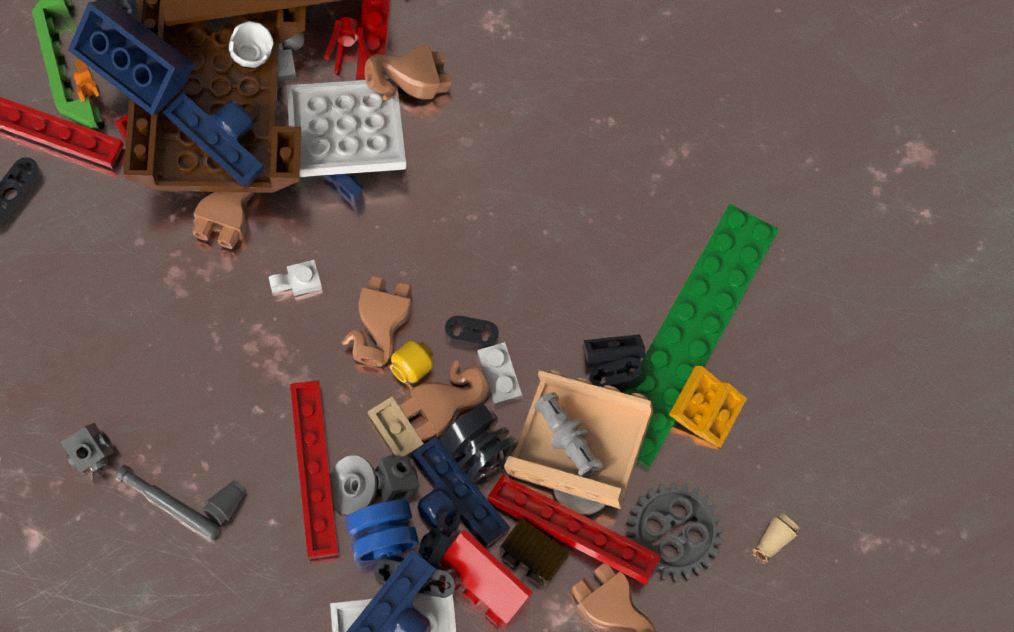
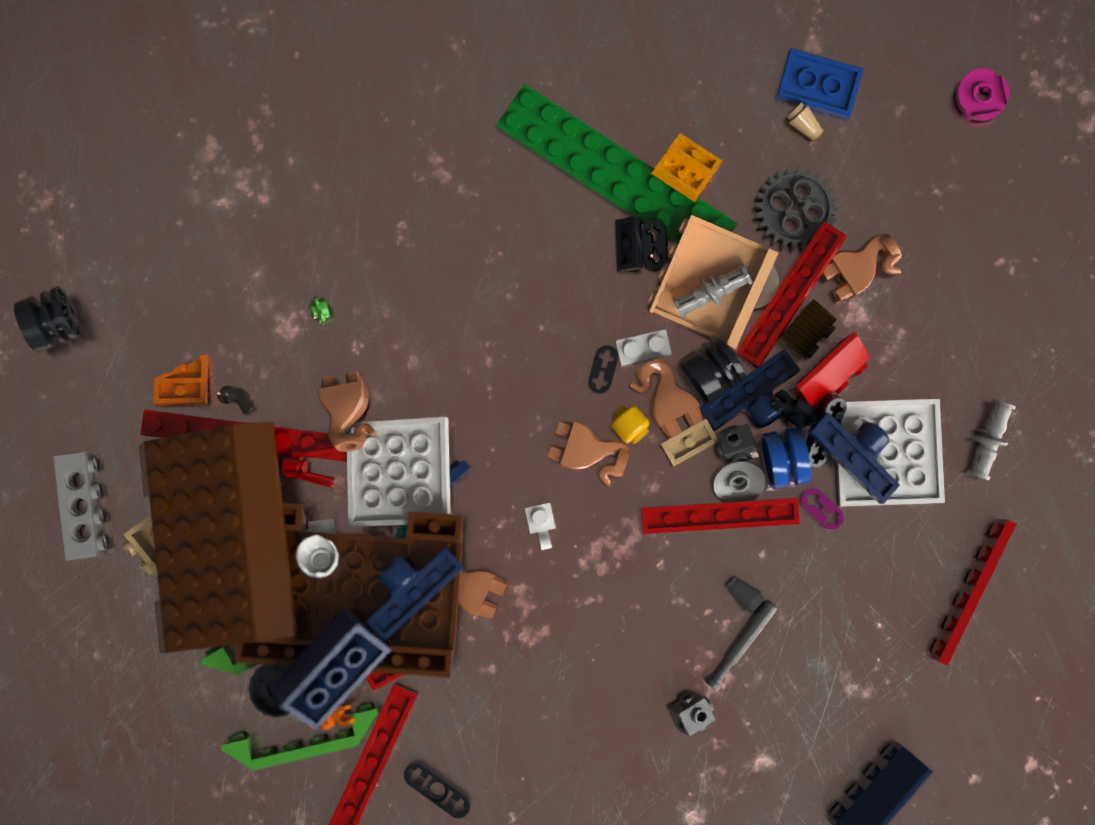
camera: 80 degrees left, 15 degrees up
none -> bright green plate [309,296,330,324]
none -> blue tile [775,48,864,119]
none -> magenta beam [800,488,844,530]

